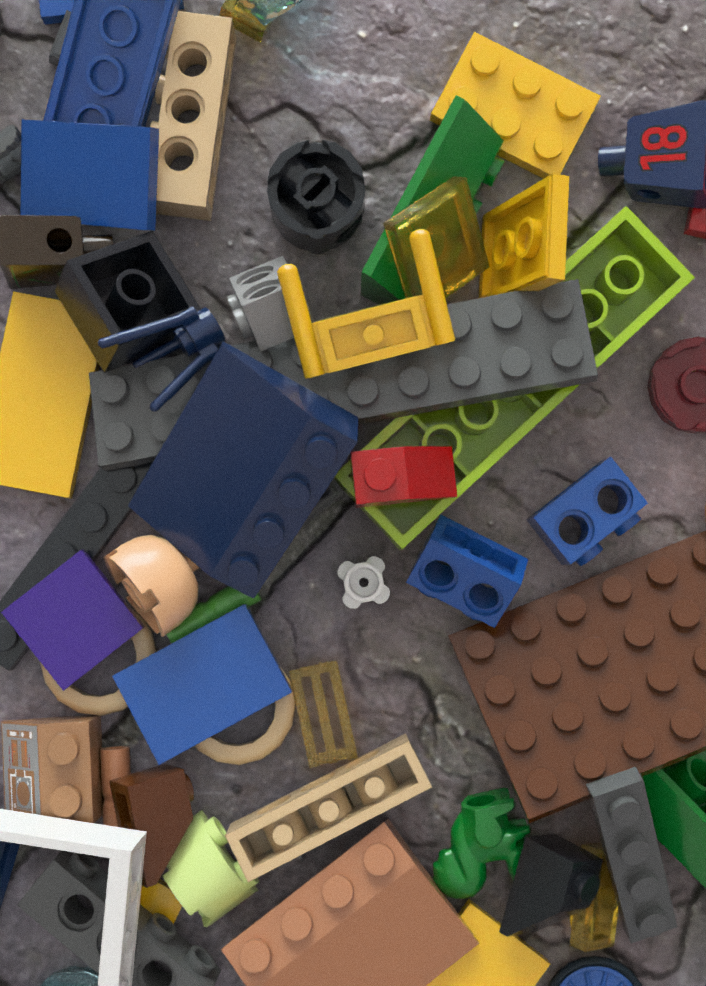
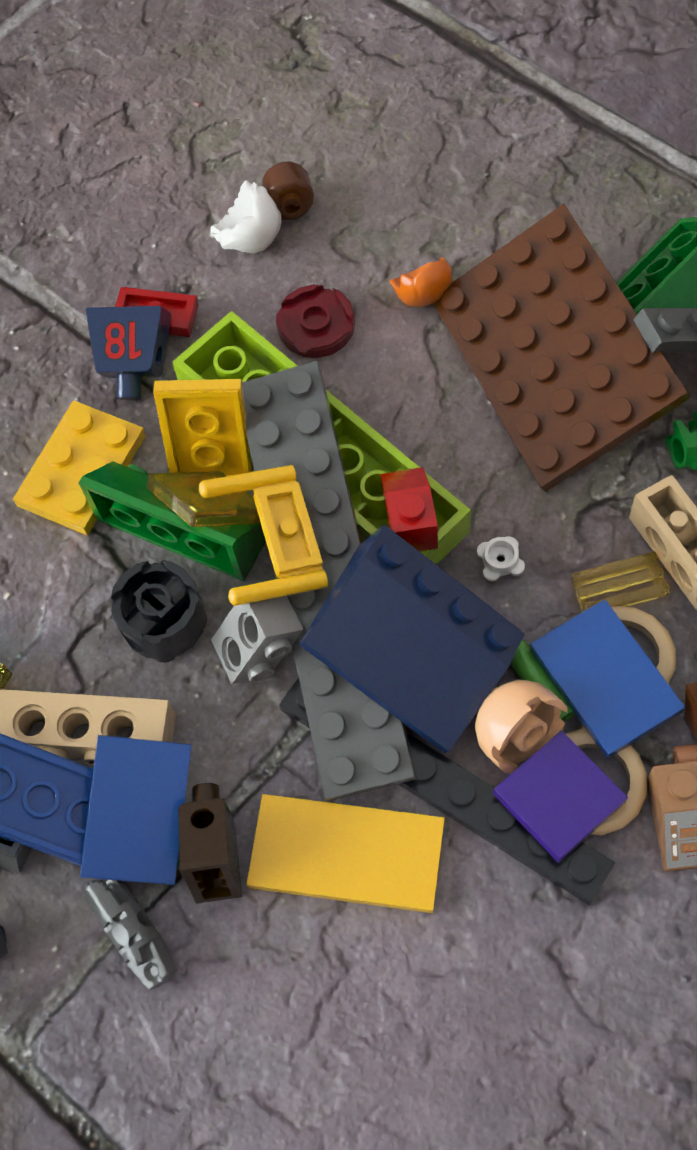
camera: 80 degrees left, 20 degrees down
black brick [55,231,201,373] -> none
dark blue plant [97,306,225,412] -> none
blue brick [406,514,528,628] -> none
blue brick [526,456,648,566] -> none

